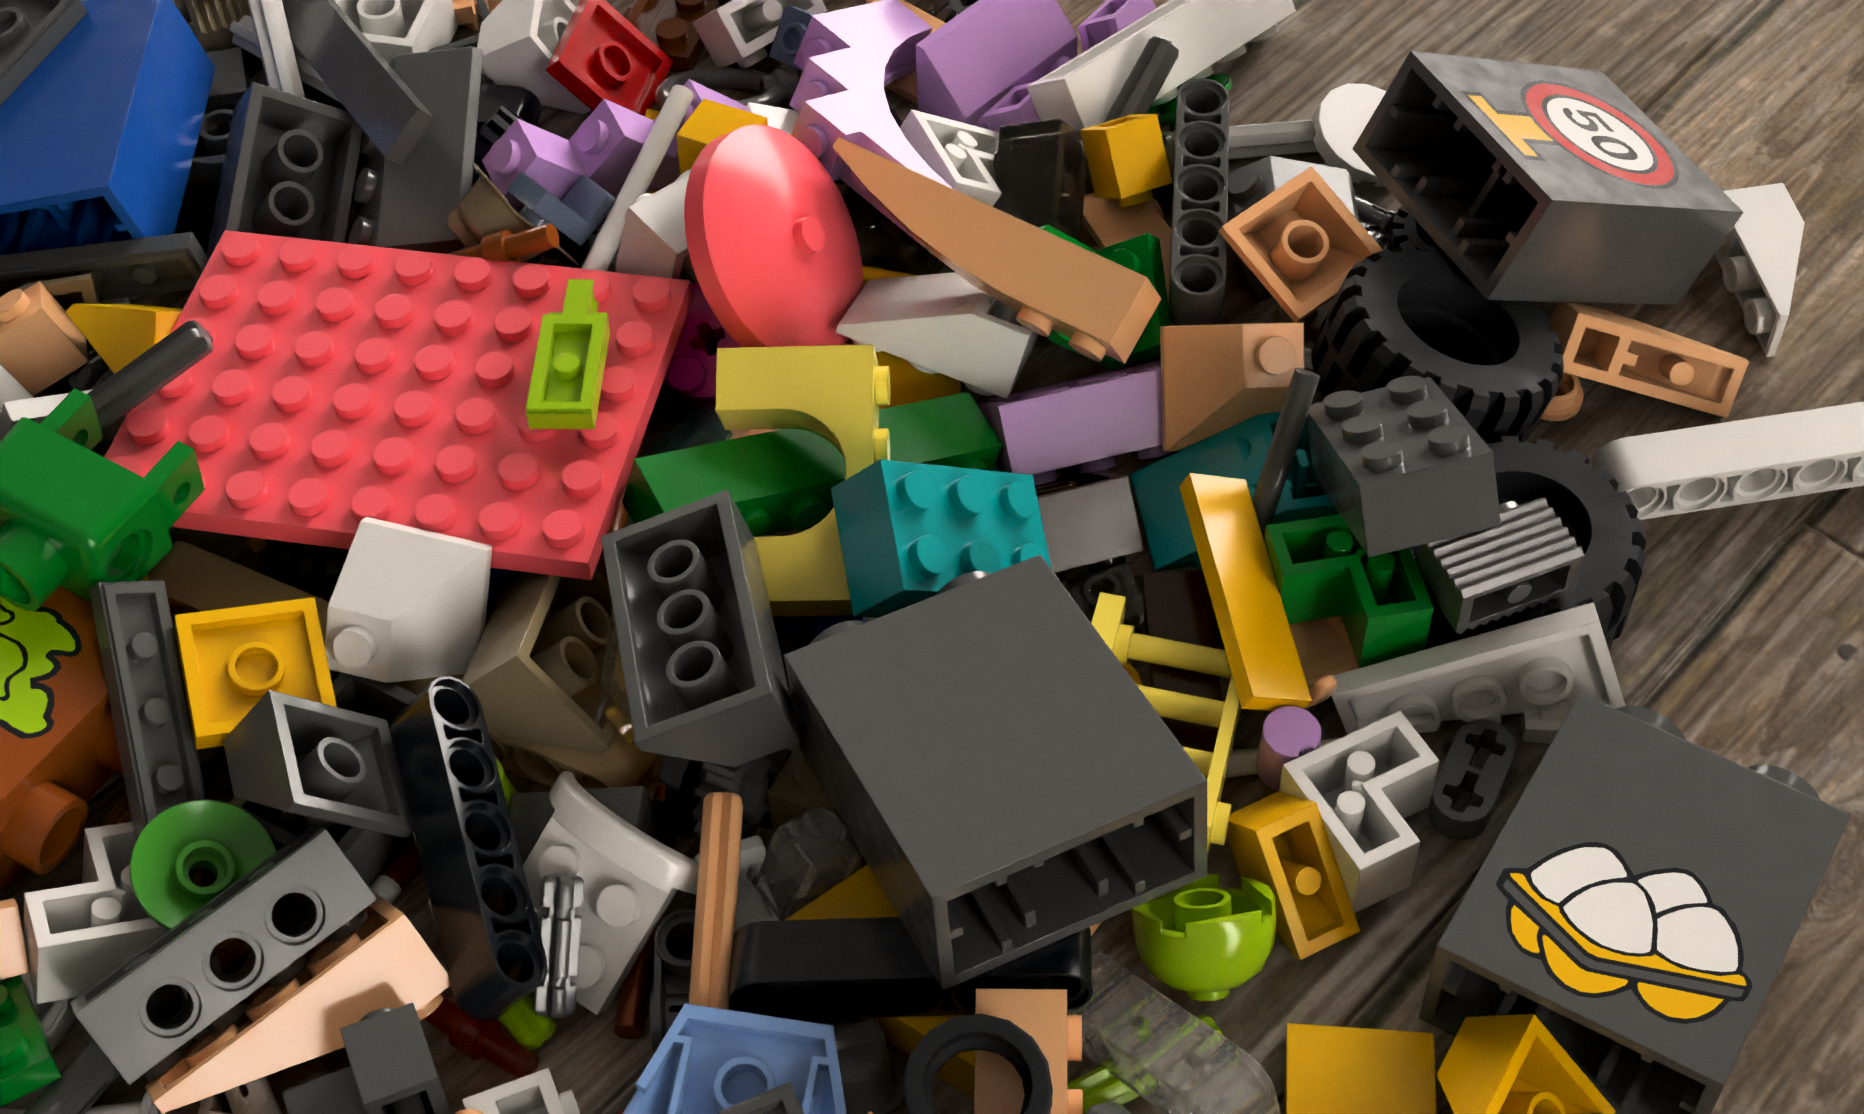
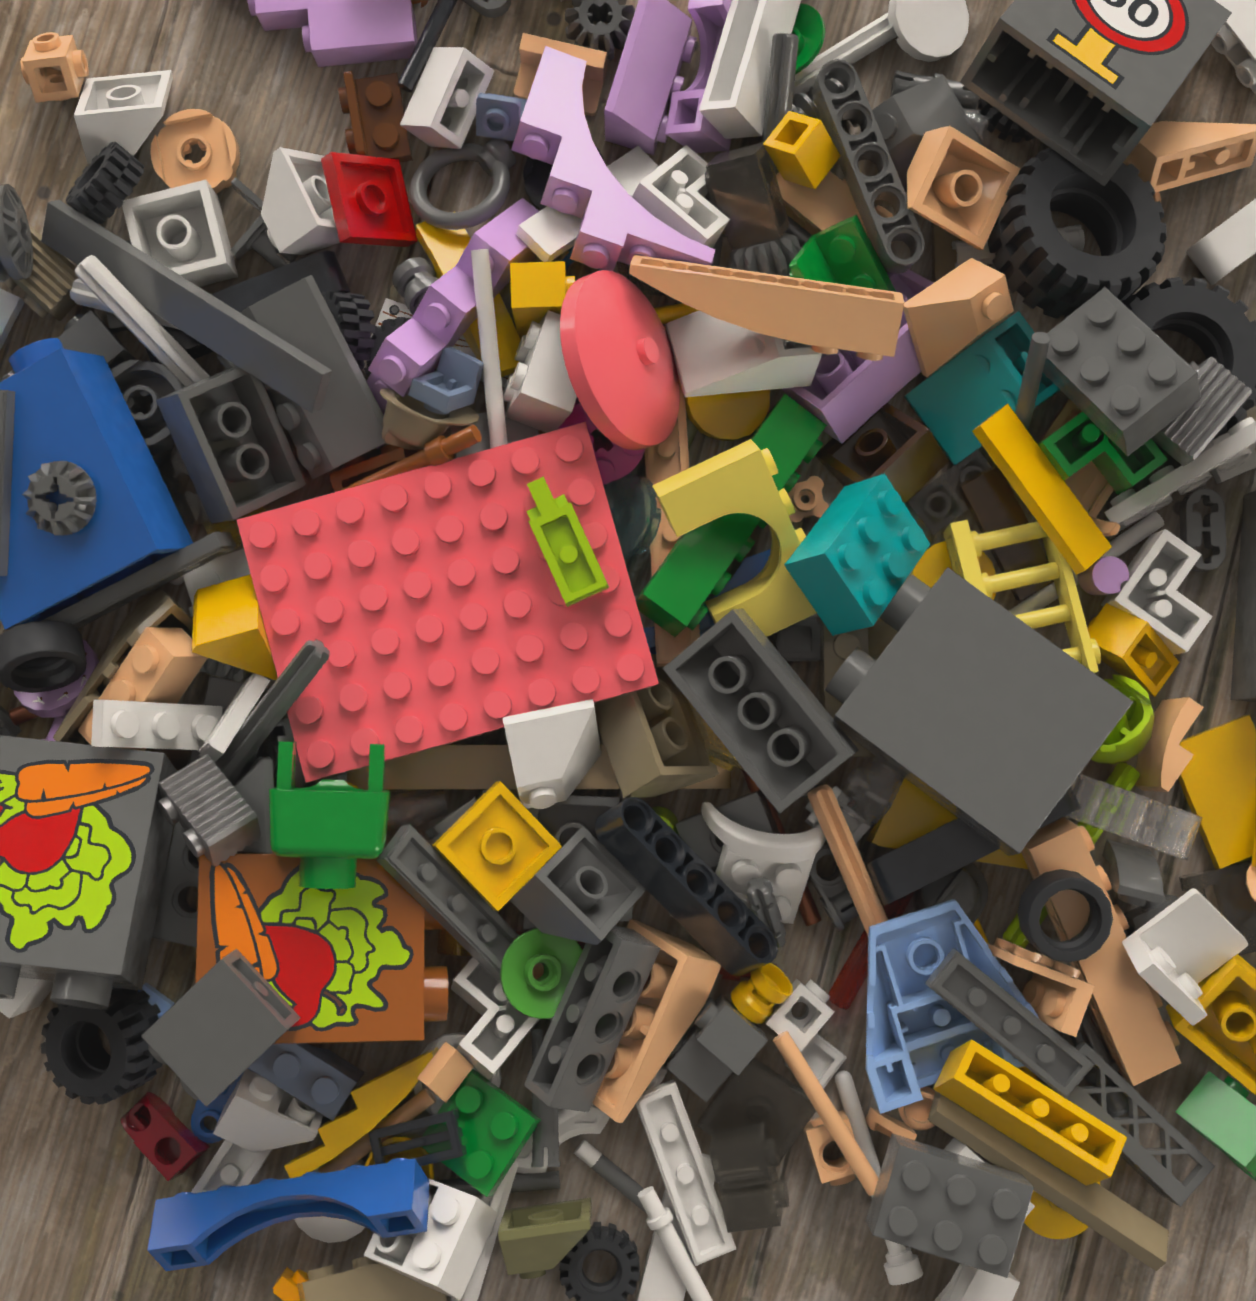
camera: 30 degrees left, 35 degrees up
none -> dark grey gear [22,461,96,535]
none -> yellow wheel [731,963,793,1024]
none -> light nougat slope [1136,697,1204,792]

